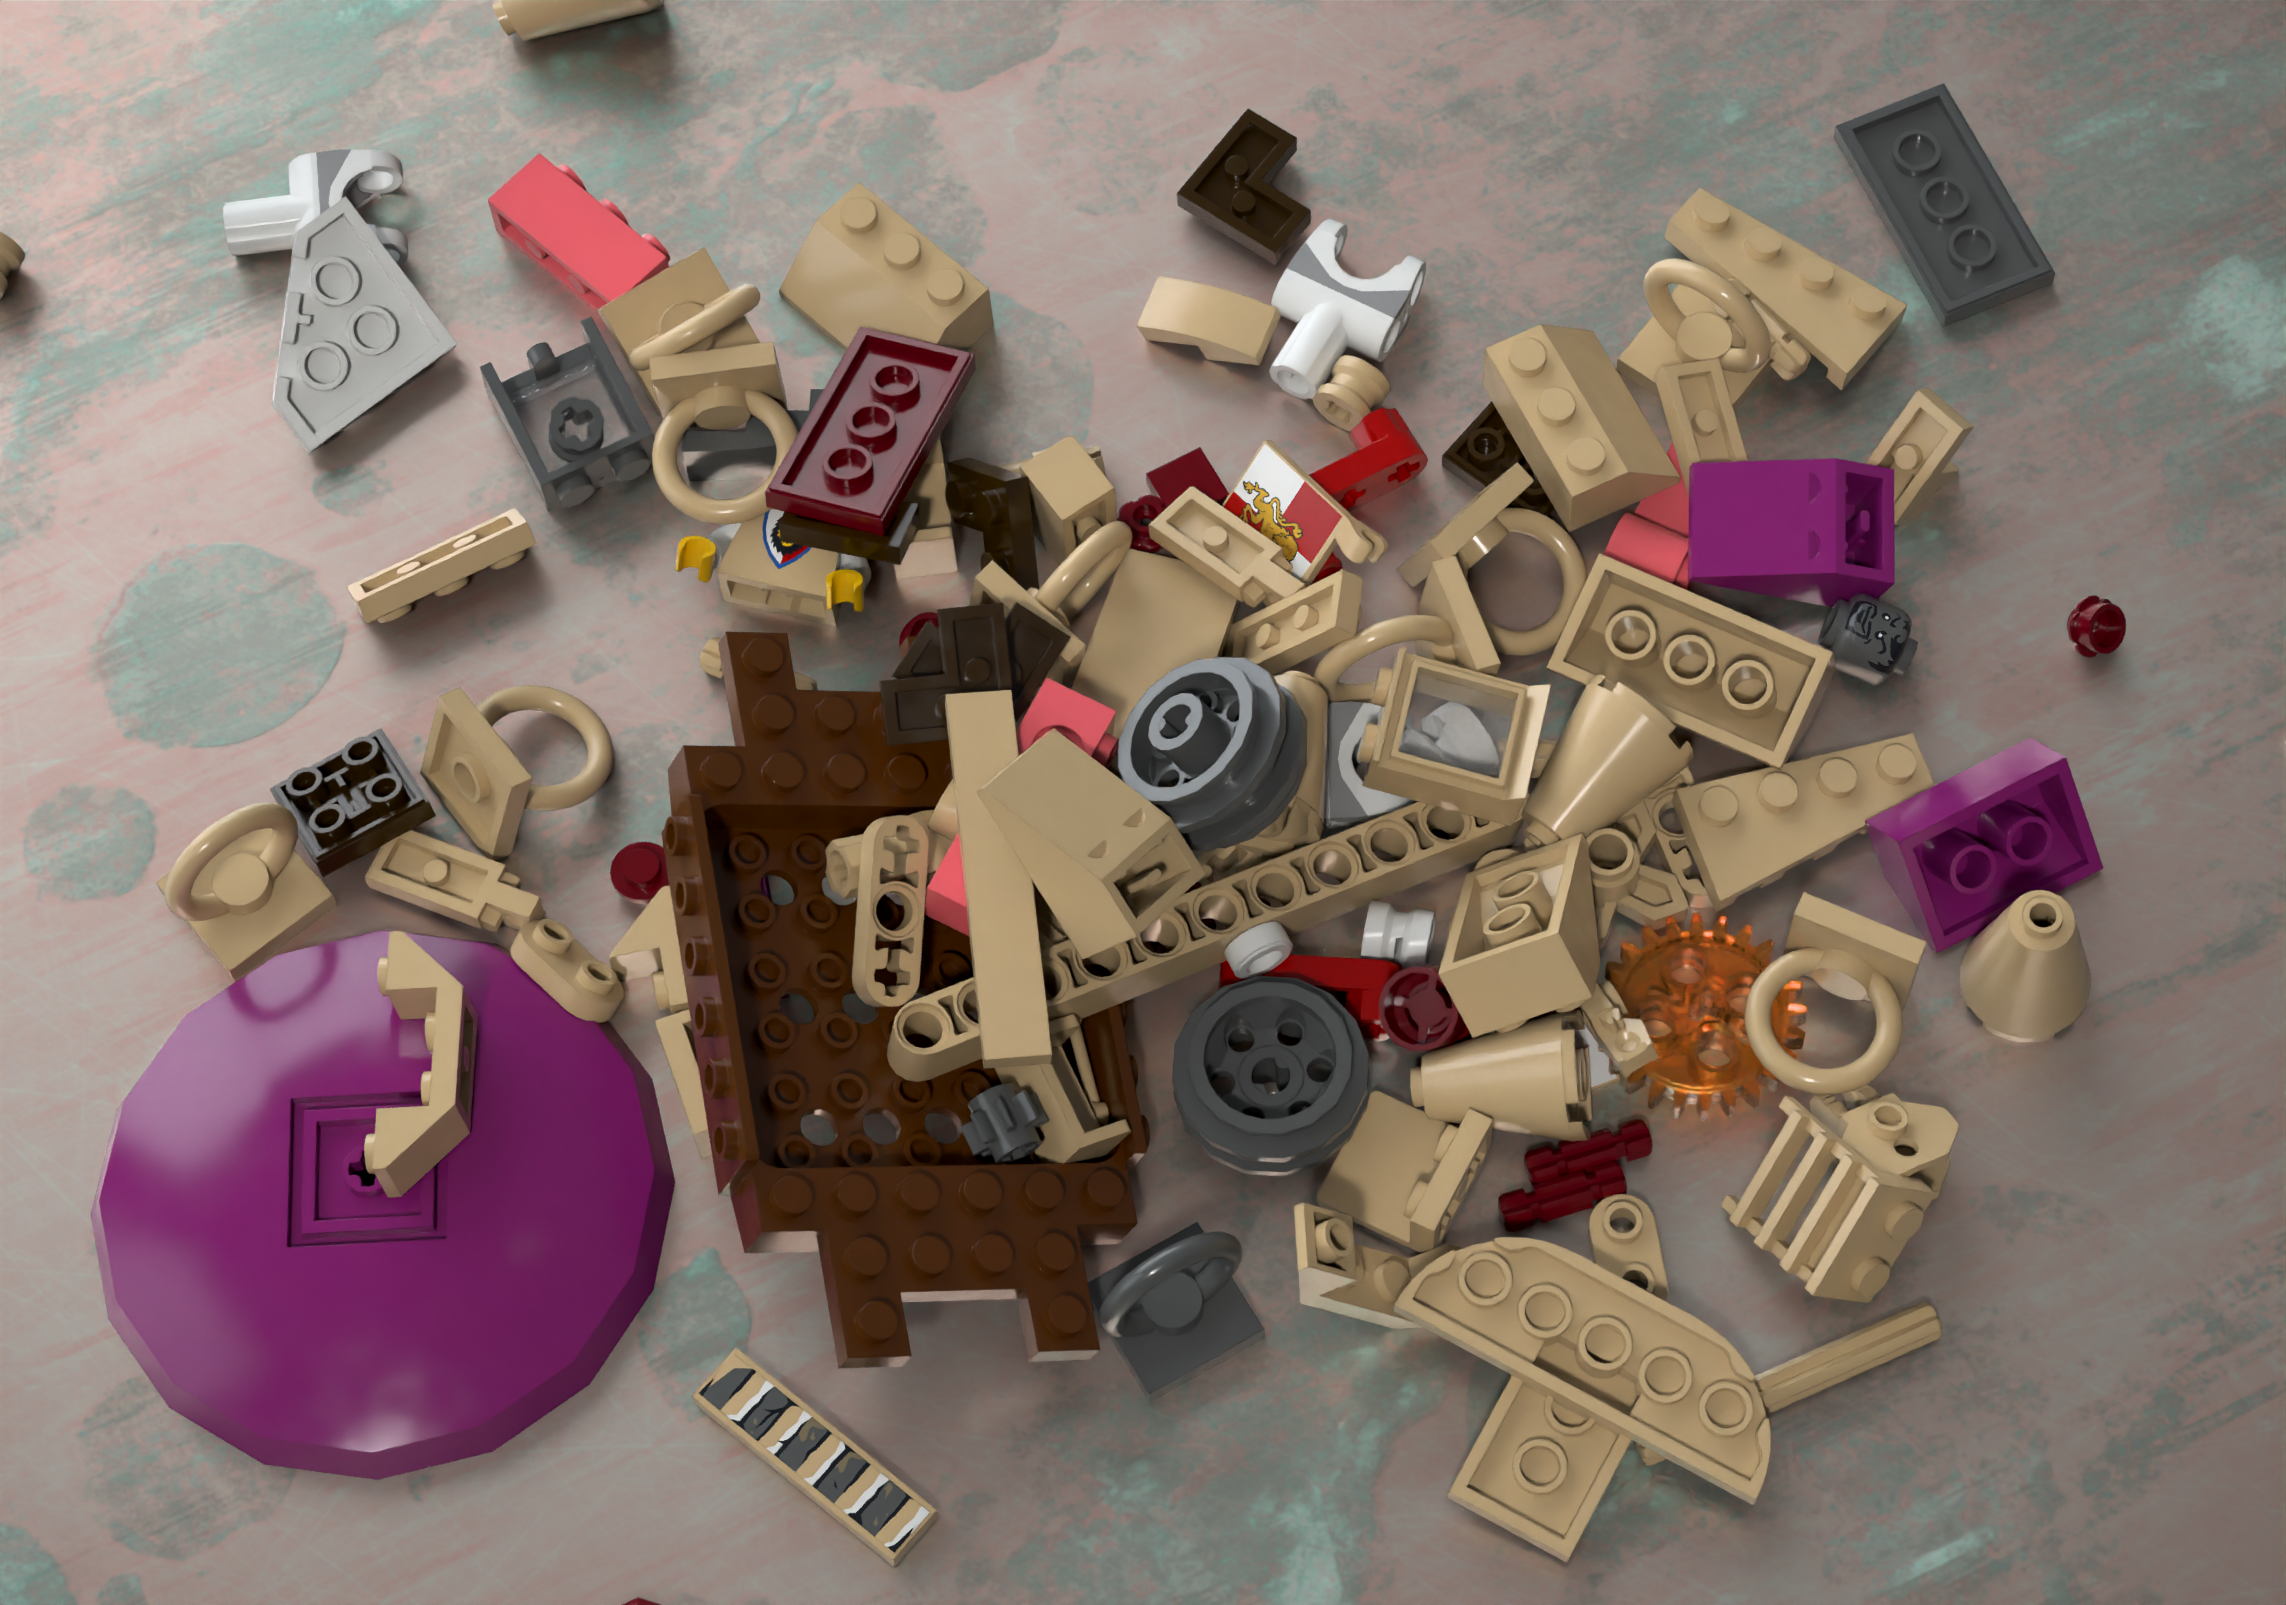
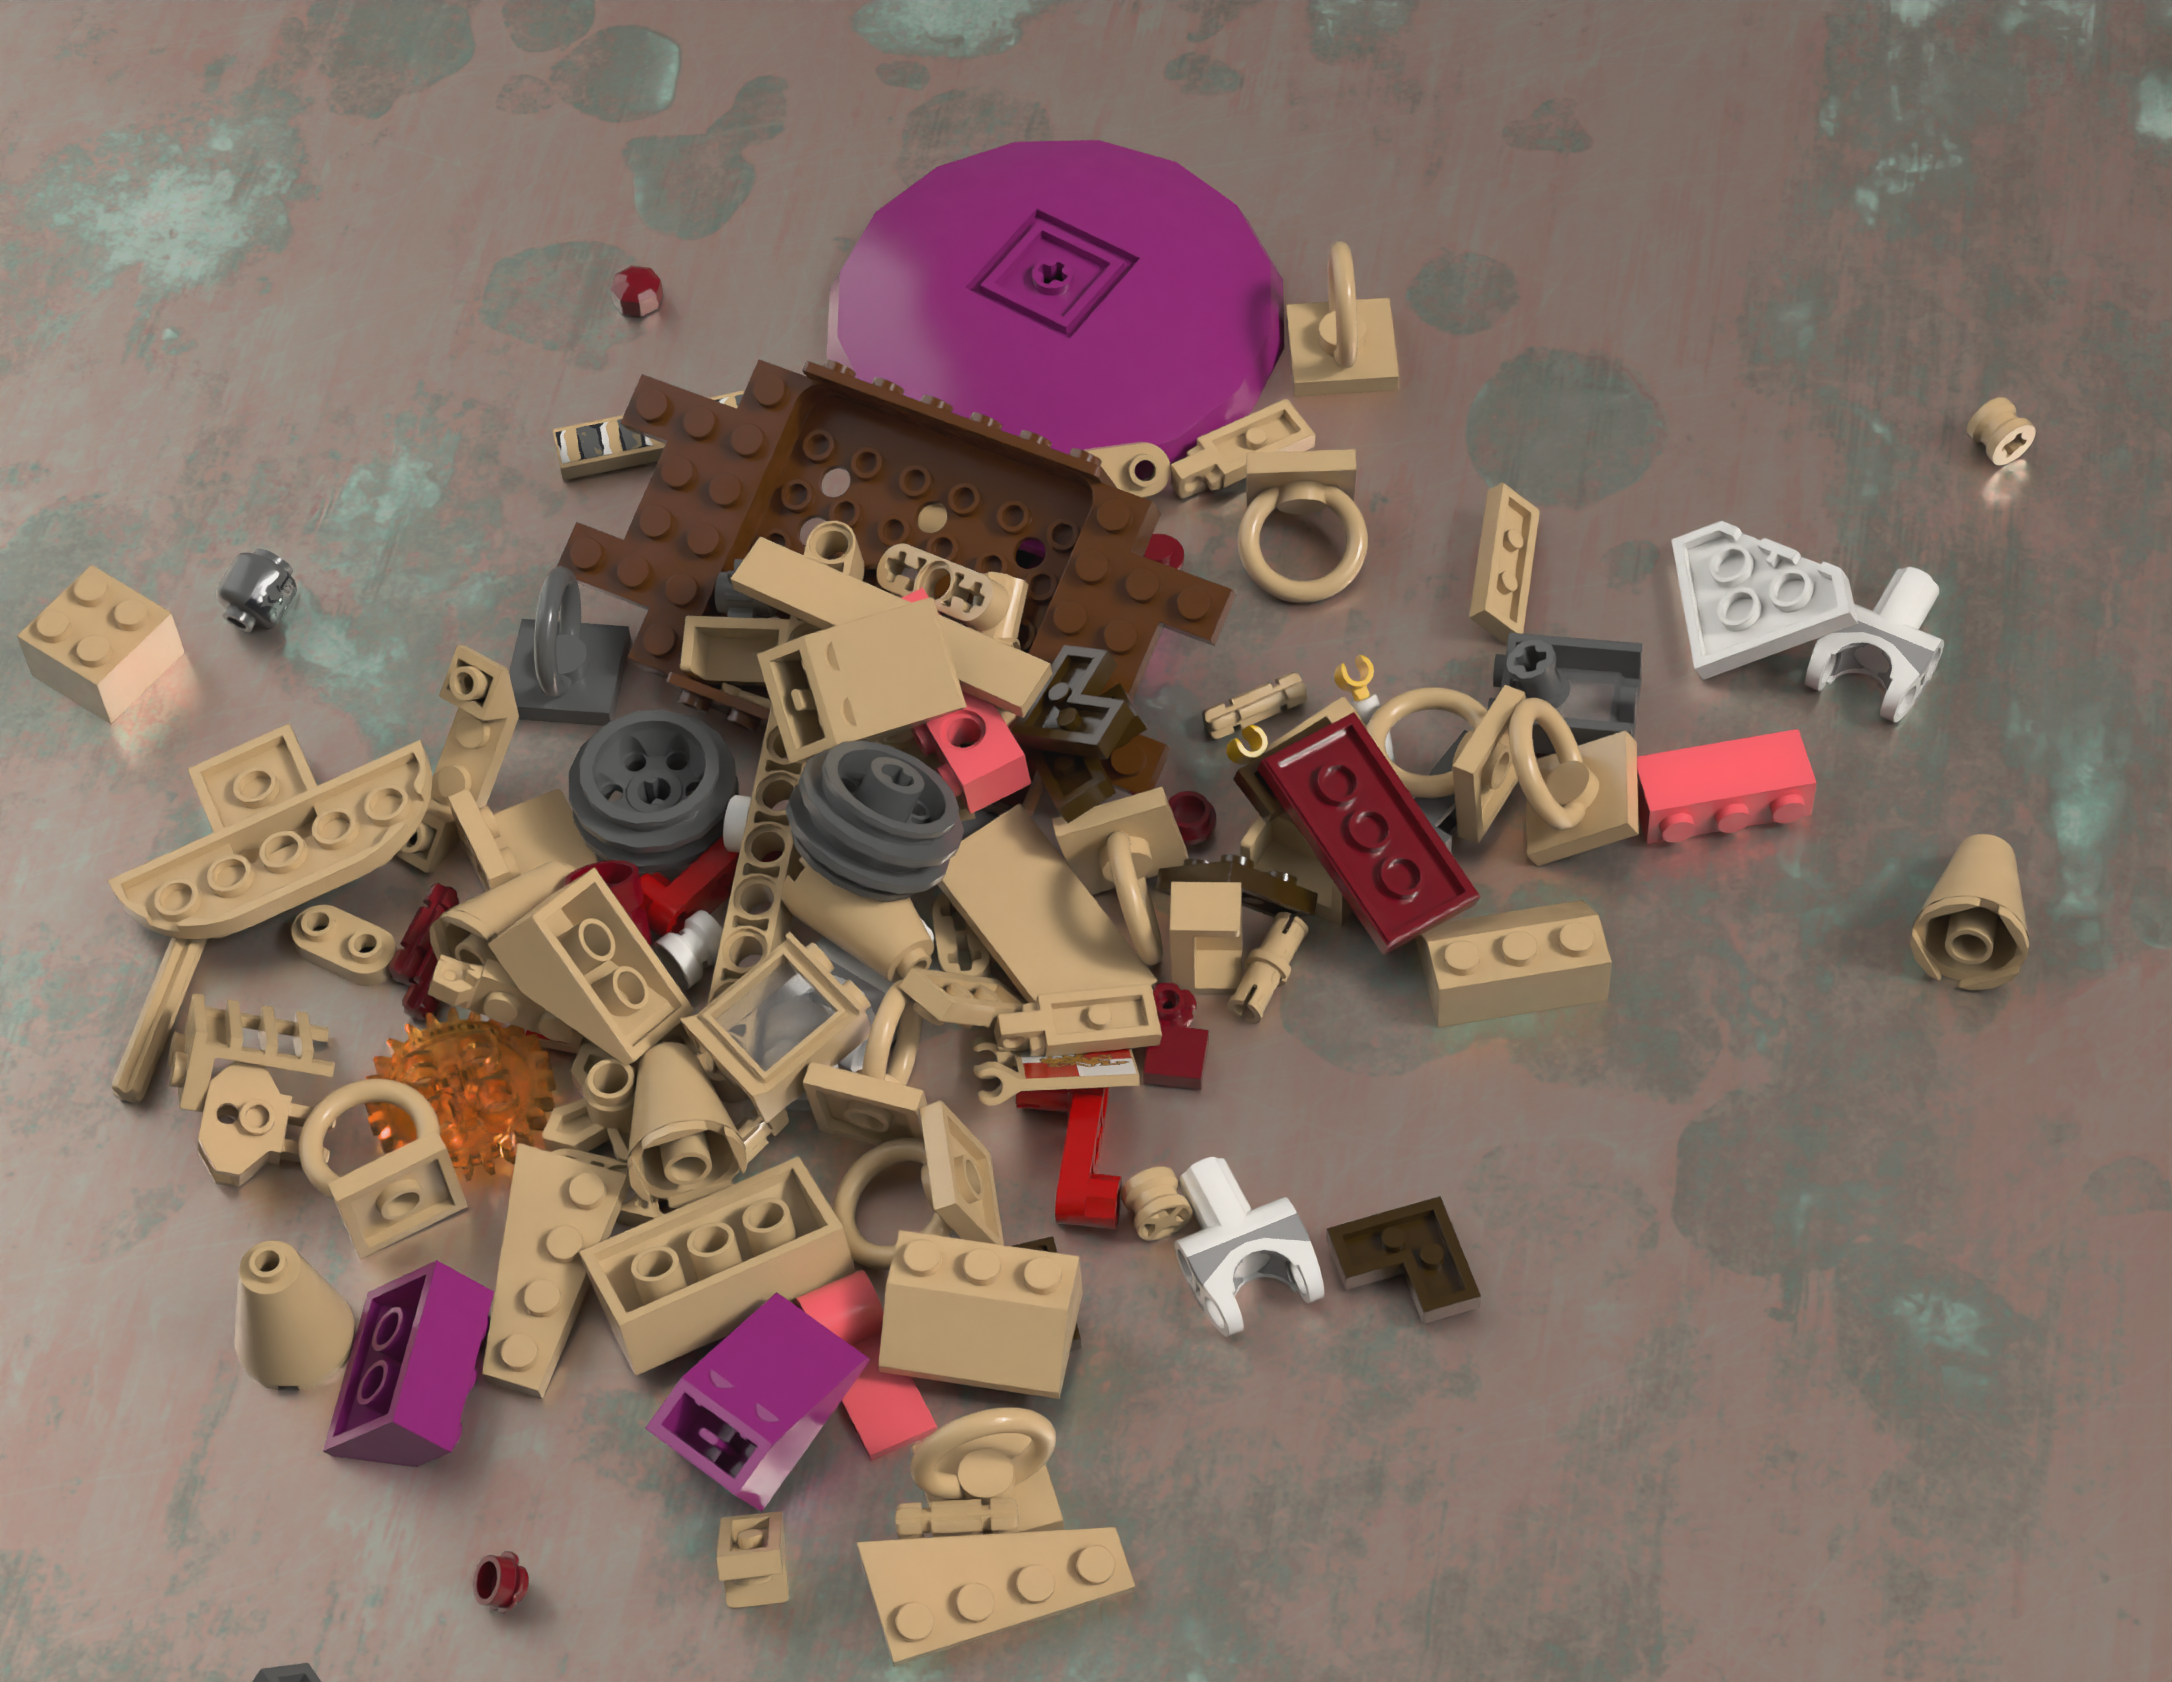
camera: 125 degrees right, 10 degrees down
dark brown tile [270,729,436,877] -> none
tan slope [364,931,478,1198] -> none
tan slope [1137,276,1281,365] -> none
tan plate [1654,358,1748,498] -> none
dark grey head [1818,592,1918,686] -> none

